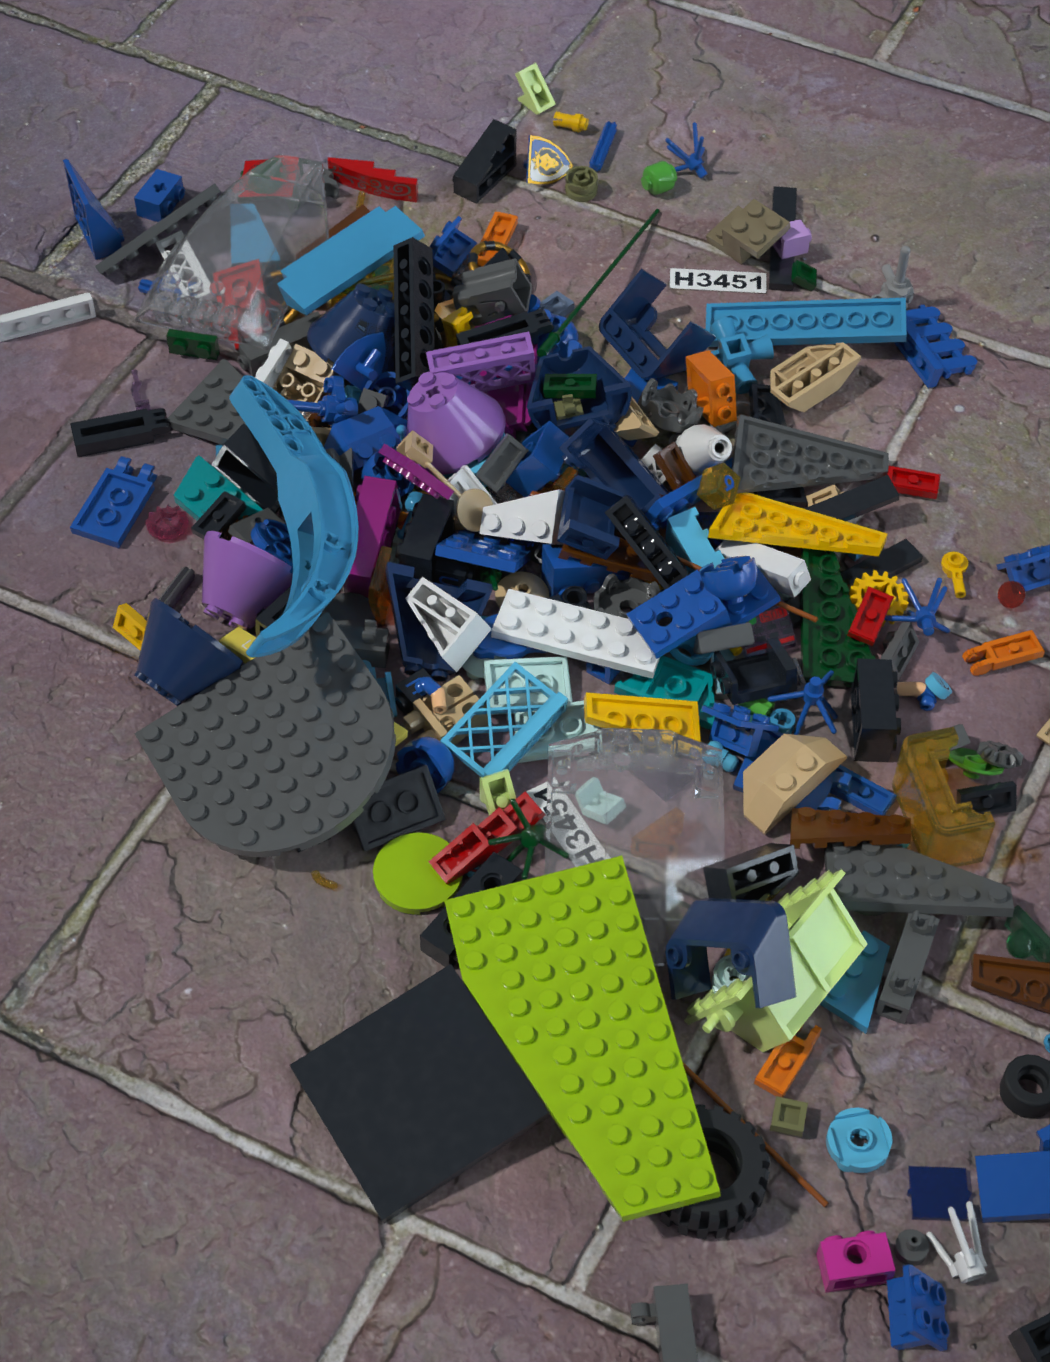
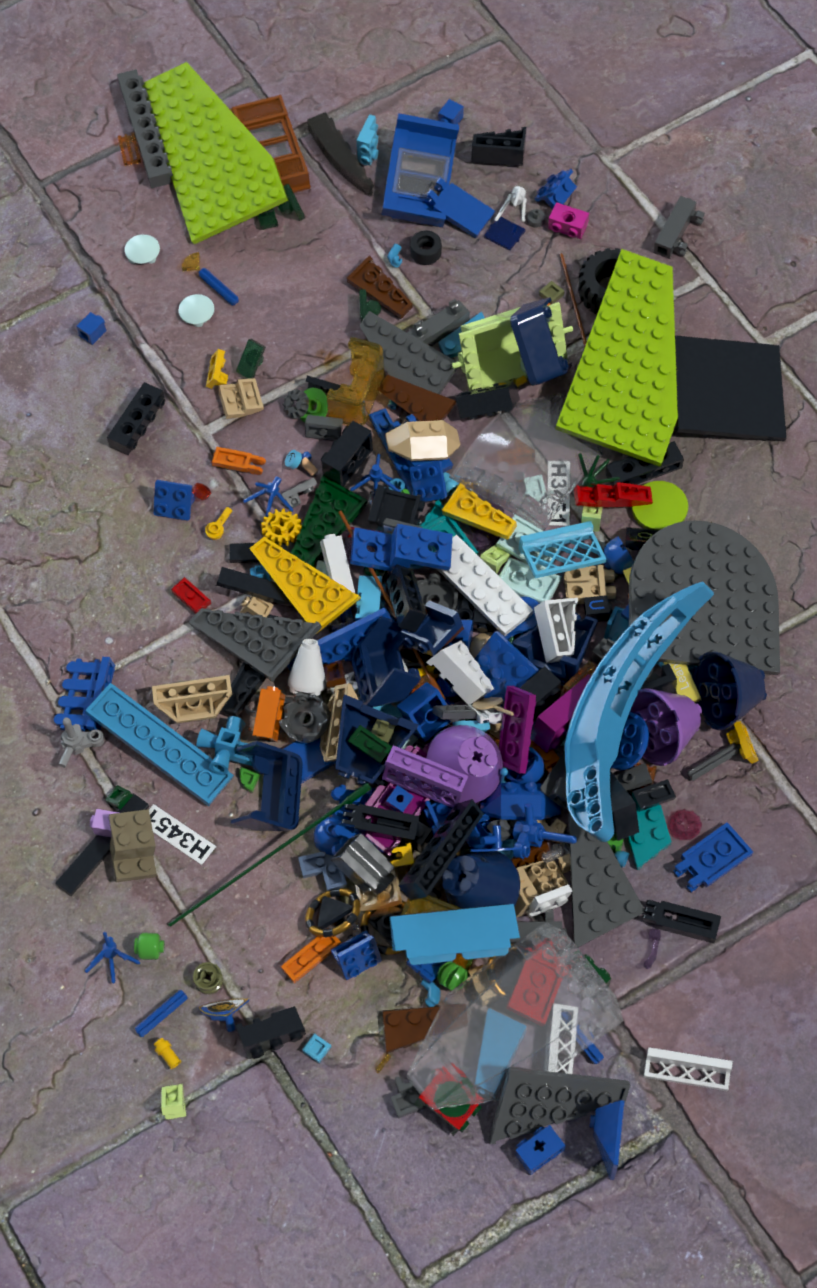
camera: 145 degrees left, 10 degrees up
red slope [328,157,418,203] -> none
tan bracket [396,430,433,468] -> none
arm [415,677,447,714] -> none
clear yellow brick [697,462,741,510] -> none
blue cylinder [699,556,758,604] -> none
medium azure plate [826,1108,892,1173] -> none
red plate [847,586,894,646] -> none
none -> medium azure tile [302,1033,331,1063]
none -> yellowish green slope [480,544,511,574]

